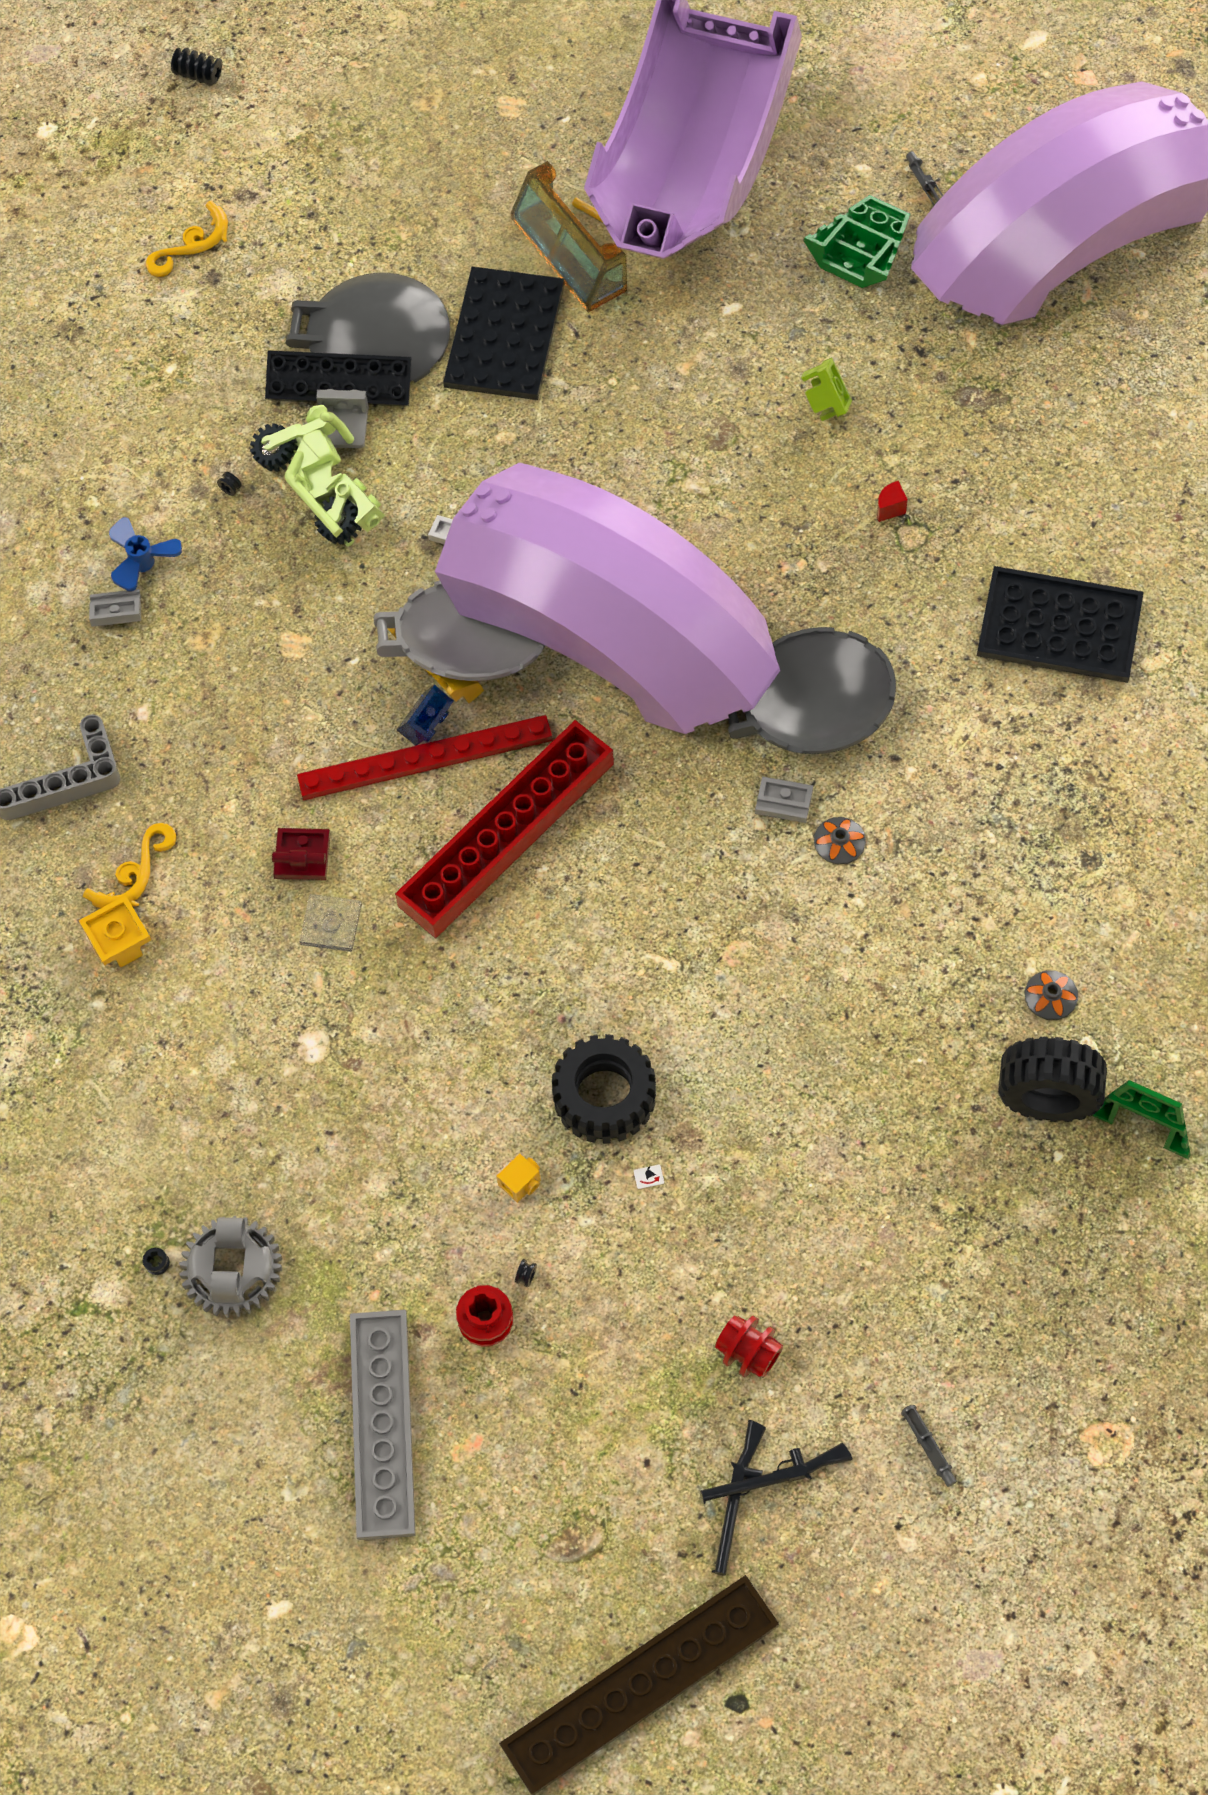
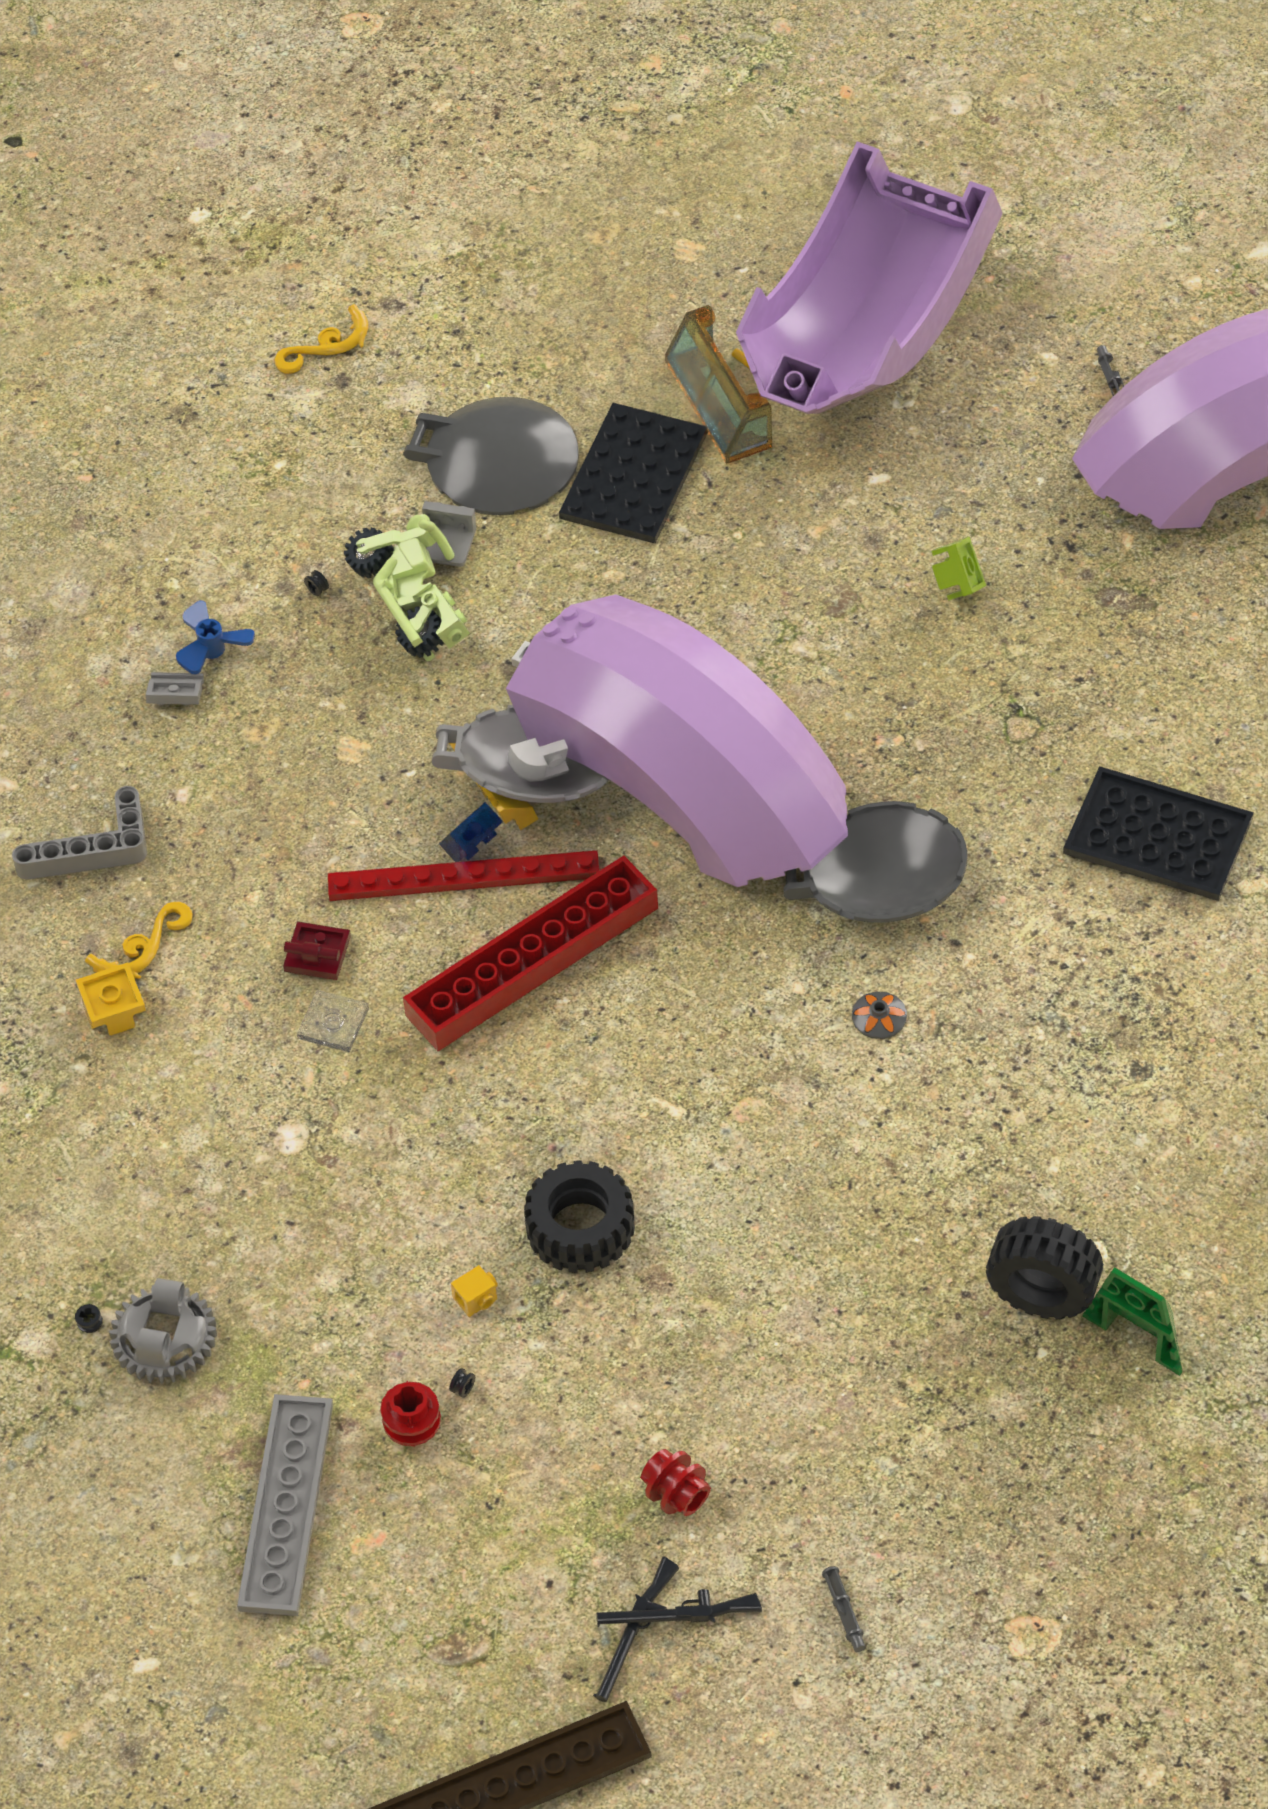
camera: 10 degrees right, 10 degrees down
black piece [171,47,223,86] -> none
black plate [265,350,412,407] -> none
white sticker [634,1165,664,1189] -> none
light grey plate [755,776,813,823] -> none
green wedge [803,195,911,288] -> none
red brick [877,480,908,522] -> none
dark grey dish [1025,970,1078,1020] -> none
none -> white brick [508,738,569,782]

